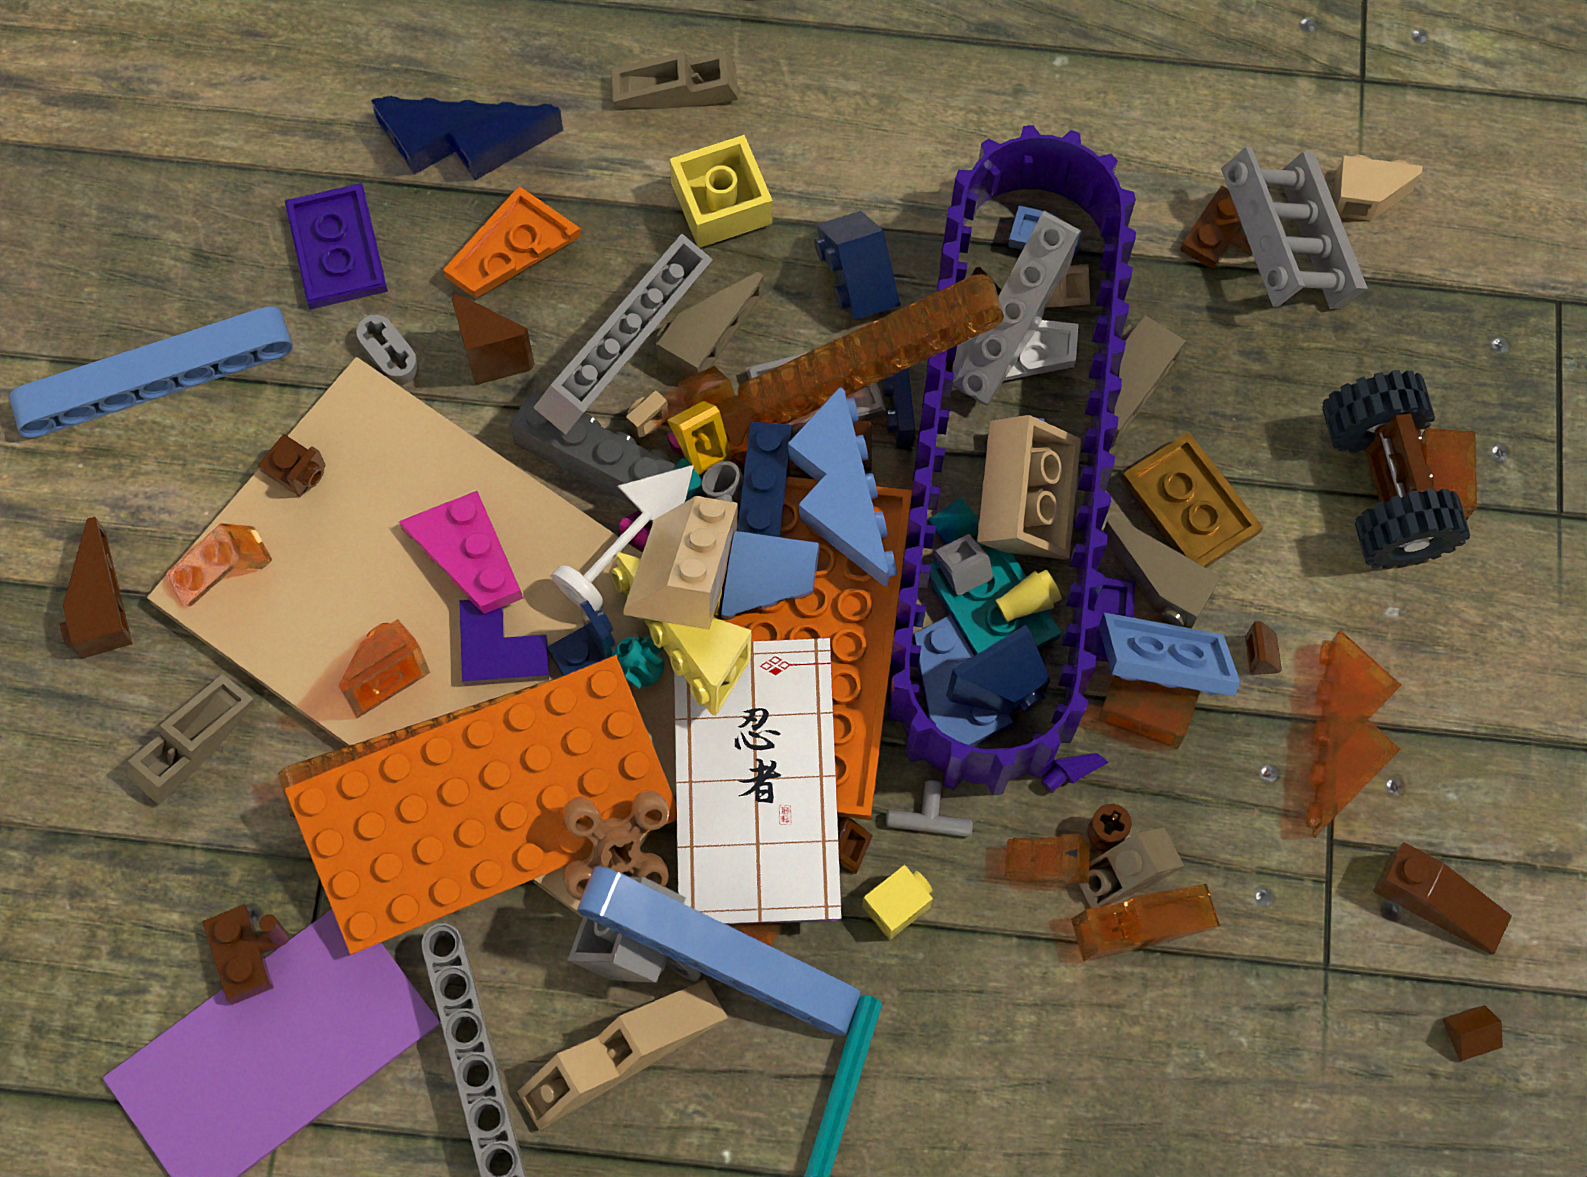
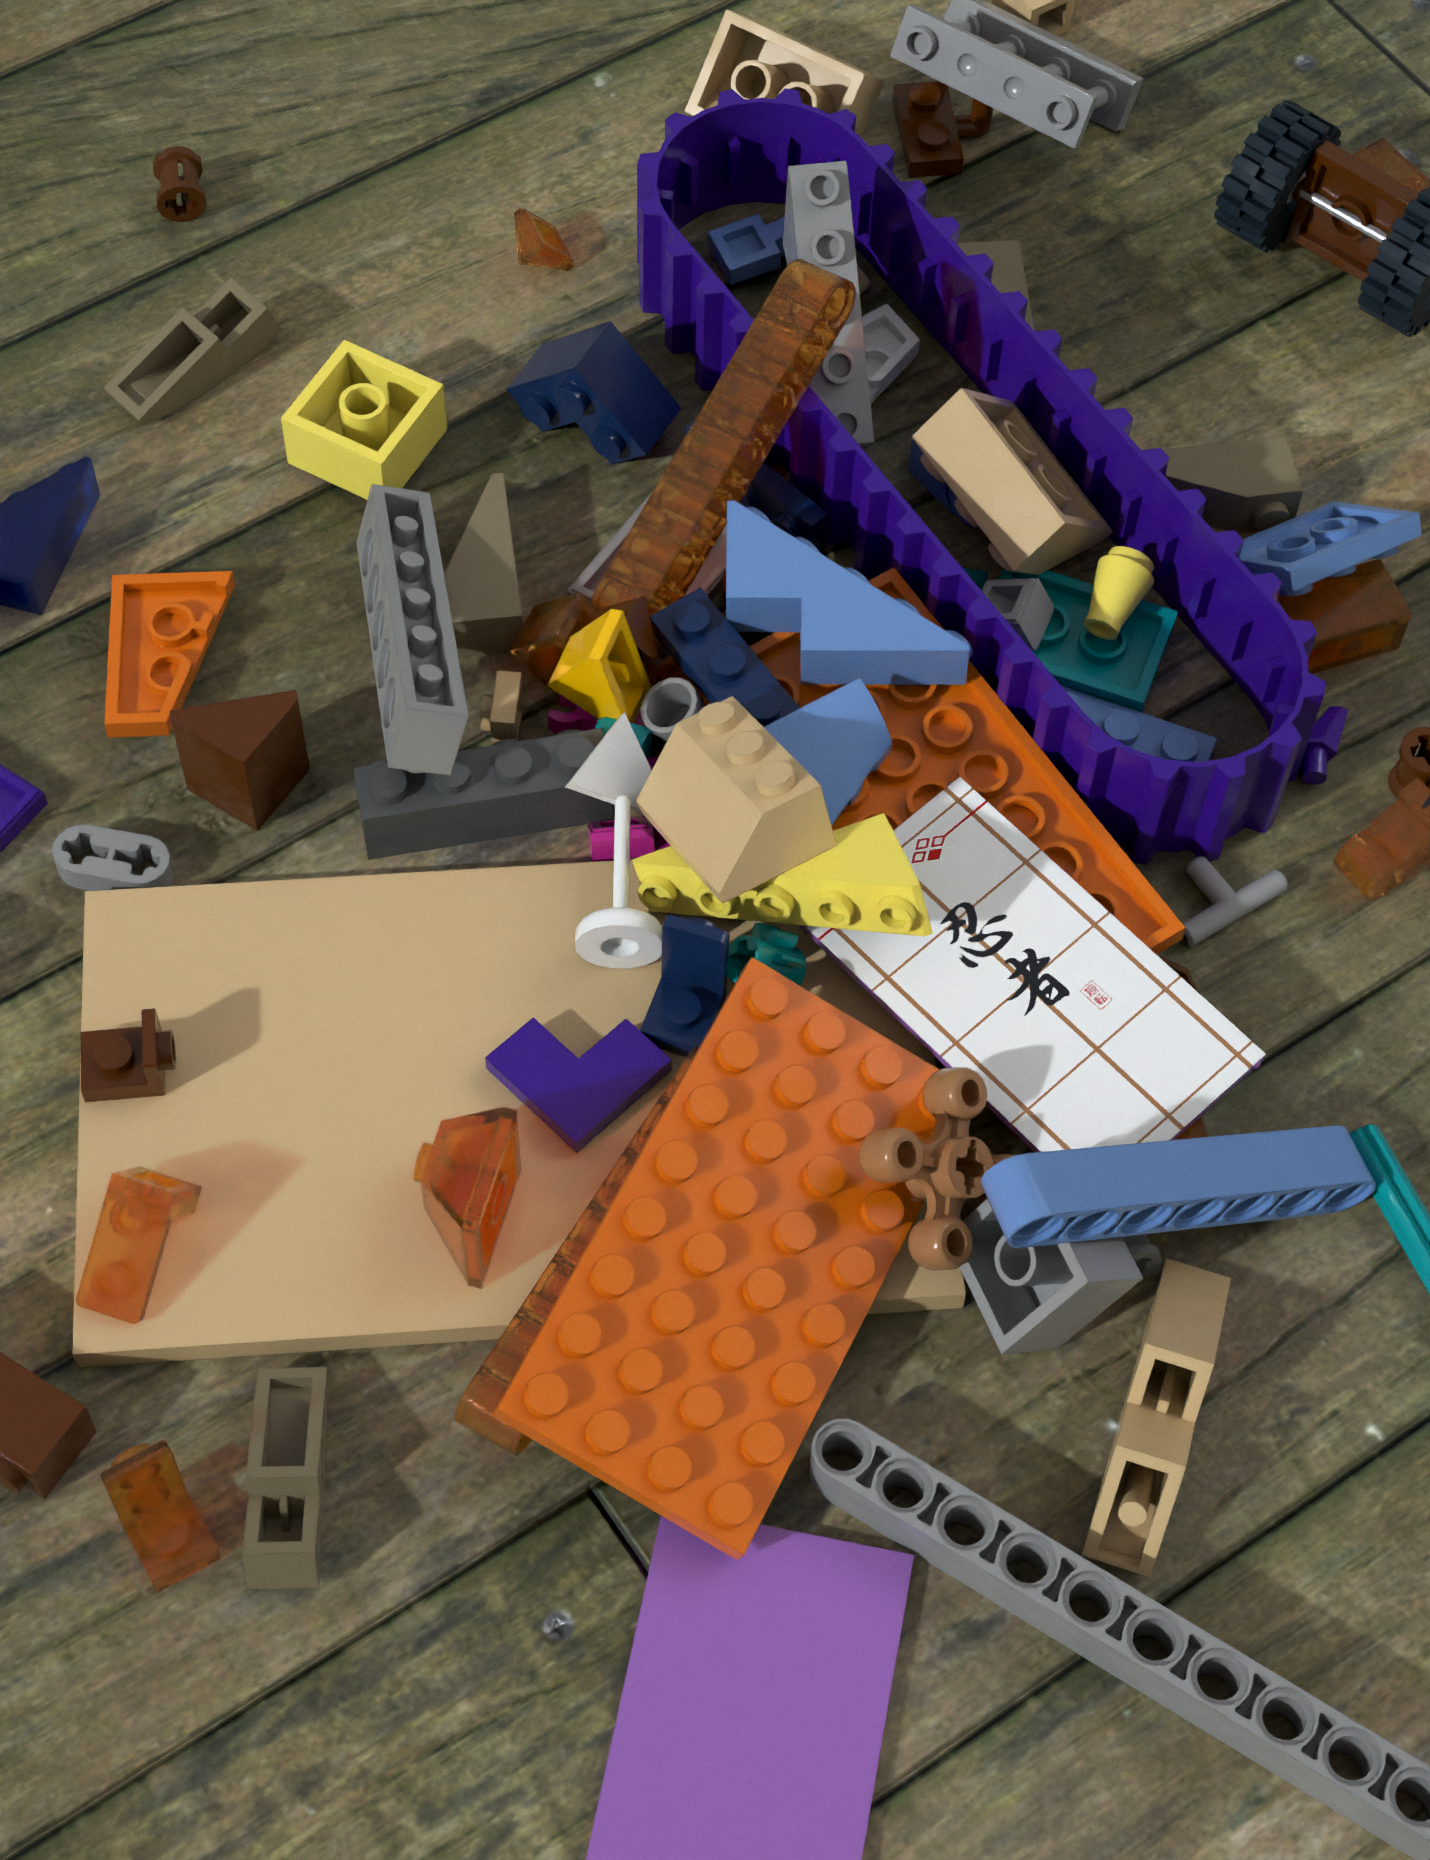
camera: 40 degrees left, 10 degrees down
reddish brown plate [202,904,289,1005] -> none
dark pink wing [399,491,523,614] -> none
light yellow brick [862,865,933,940] -> none
dark blue slope [946,625,1050,715] -> none
pearl gold plate [1121,432,1263,568] -> none
reddish brown slope [1245,621,1282,675] -> none
none -> clear orange bracket [100,1440,221,1593]
none -> clear orange slope [514,208,574,271]
none -> tan slope [684,9,886,136]

